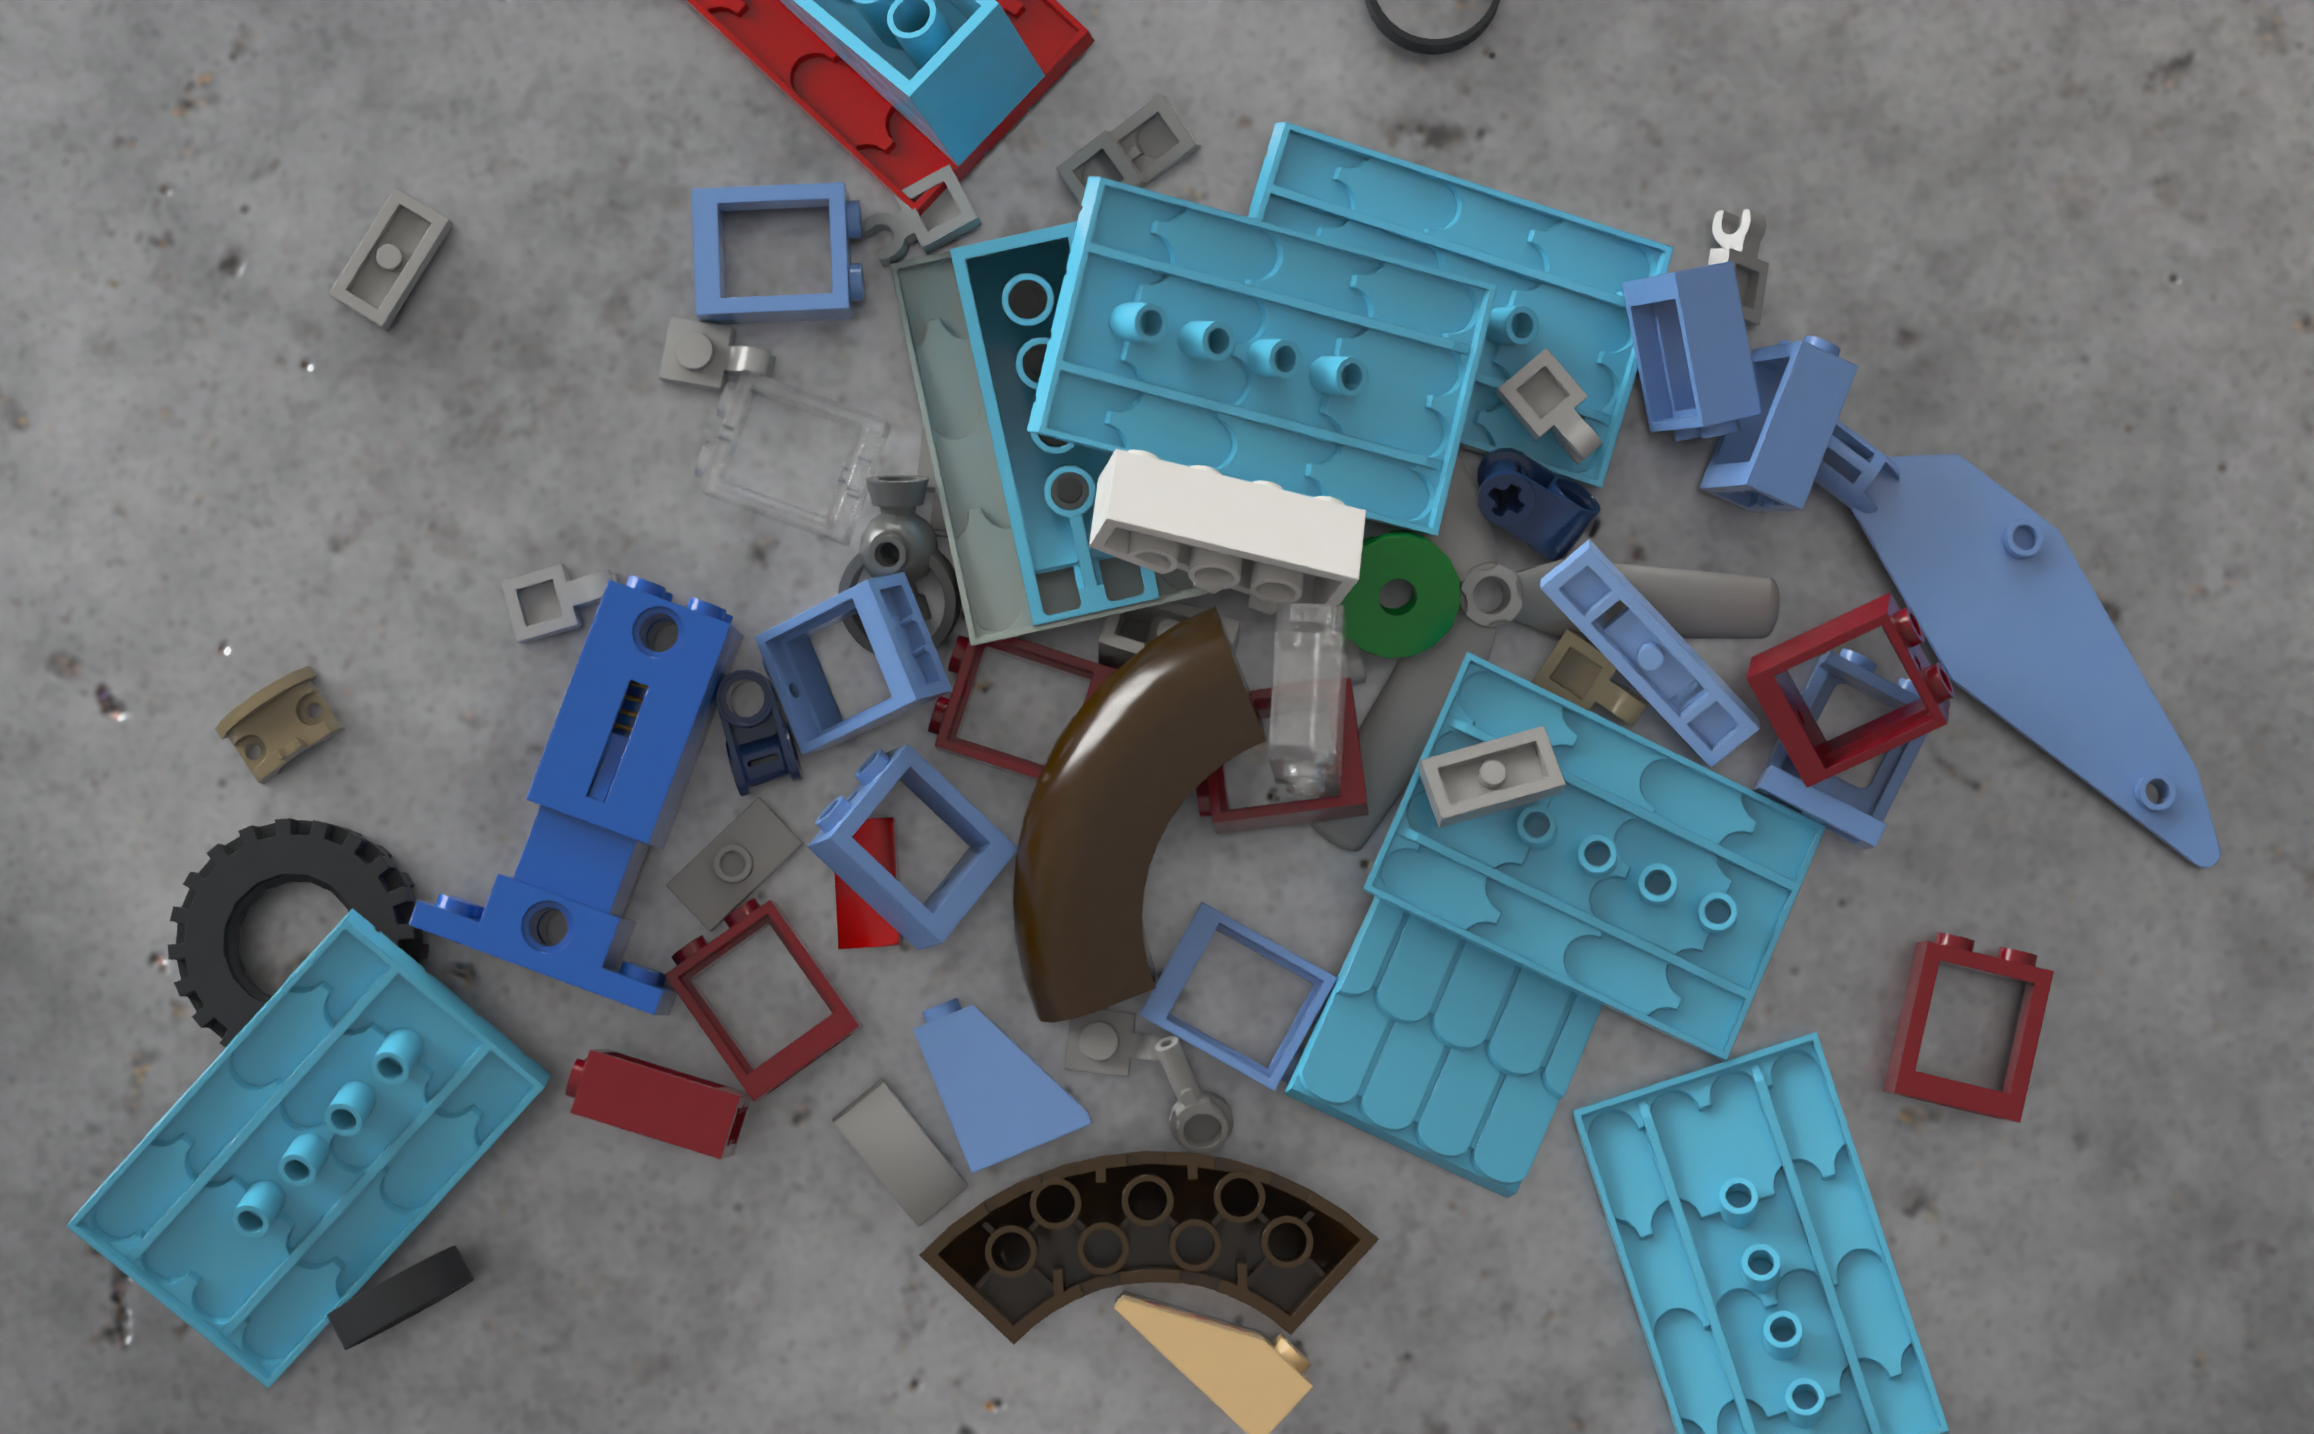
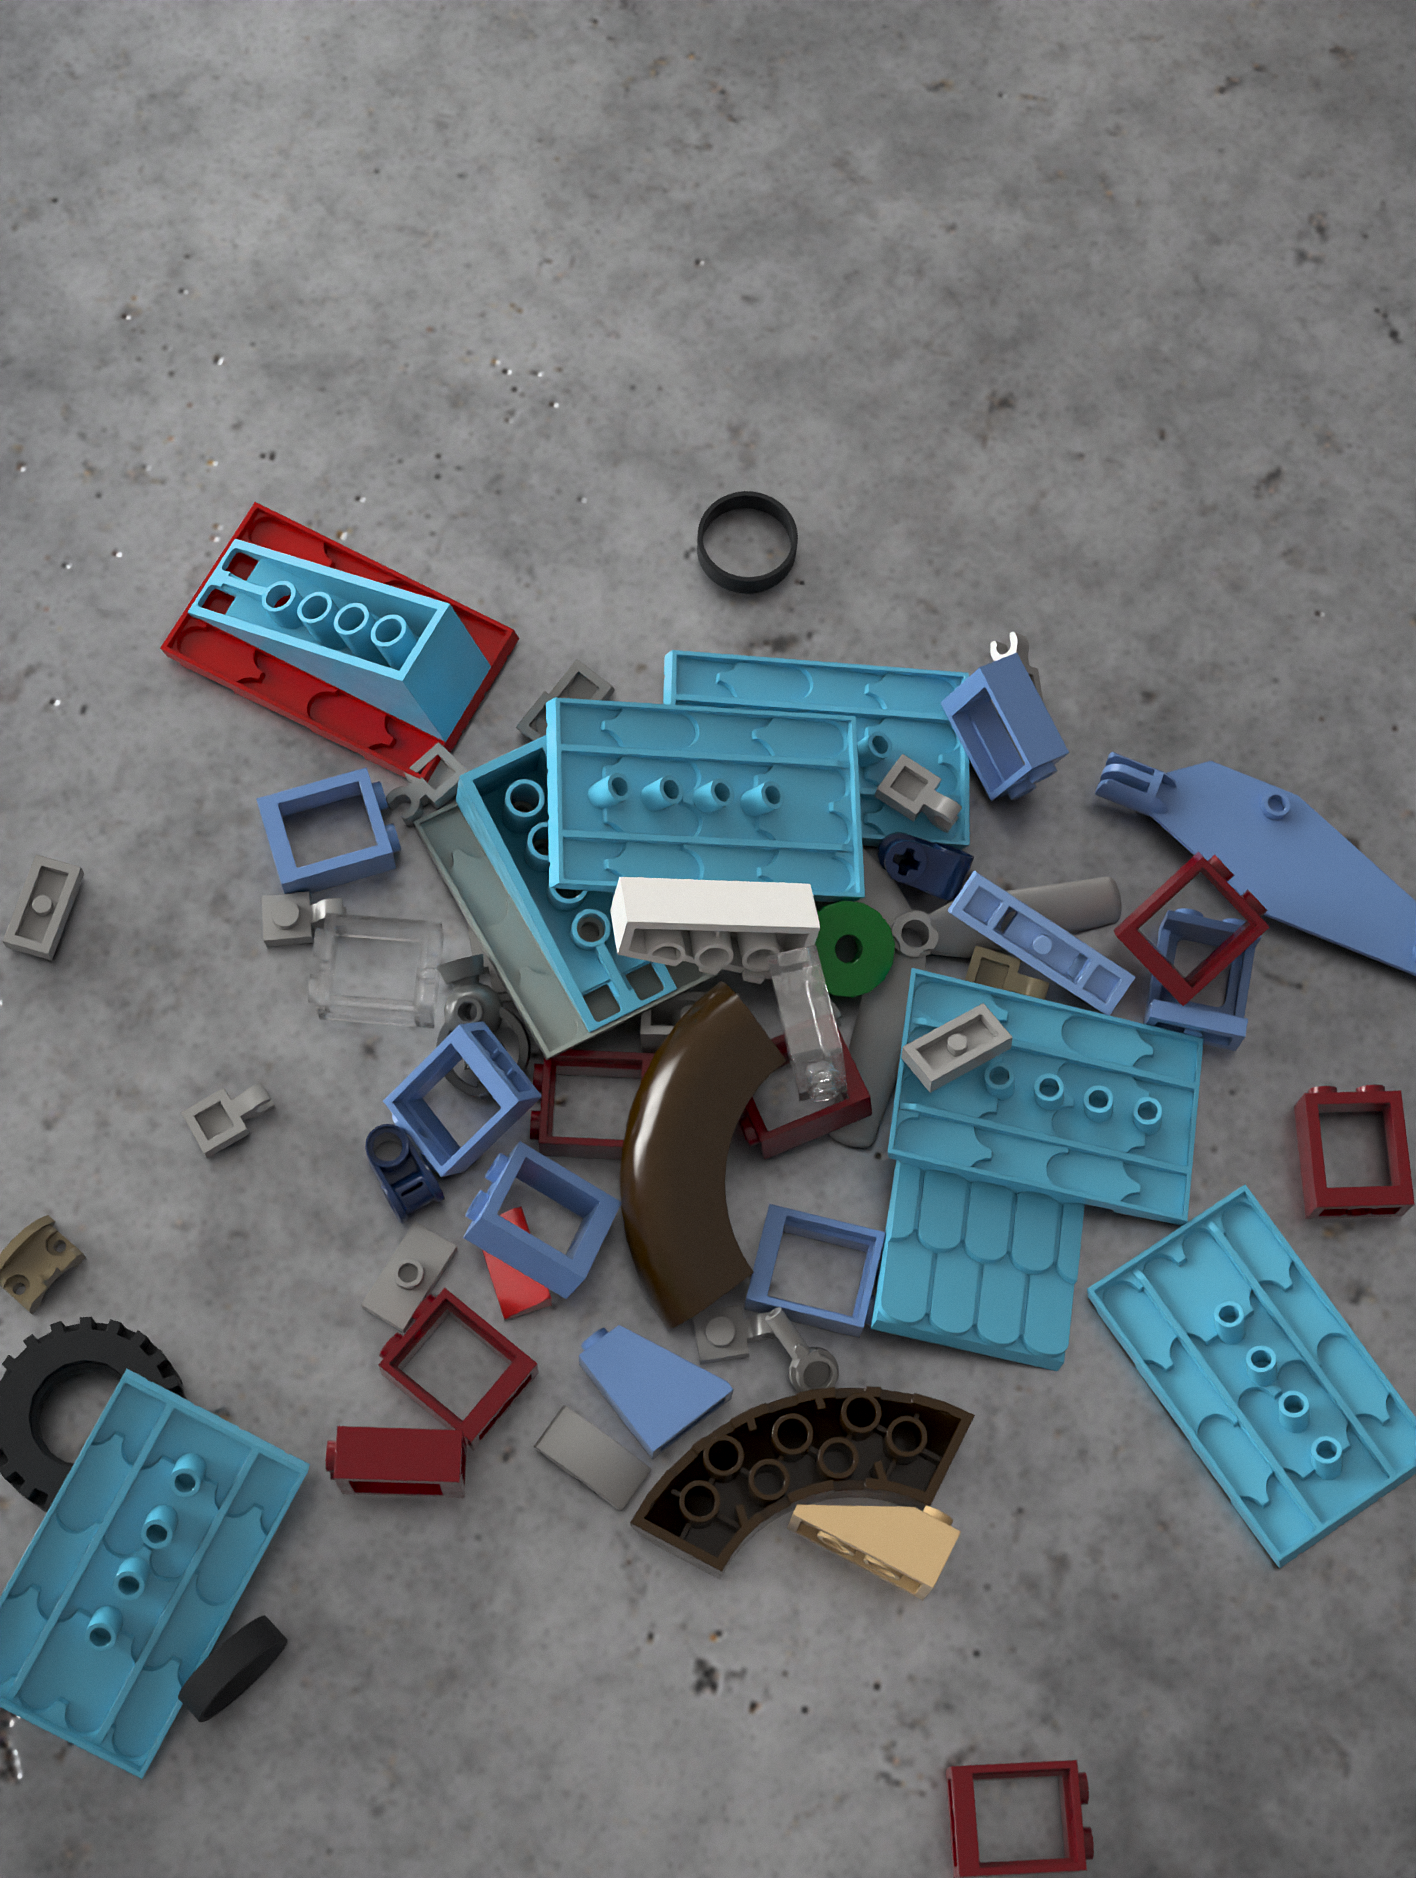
camera: 20 degrees left, 15 degrees down
blue brick [408,575,744,1015] -> none
medium blue window [1699,336,1858,513] -> none

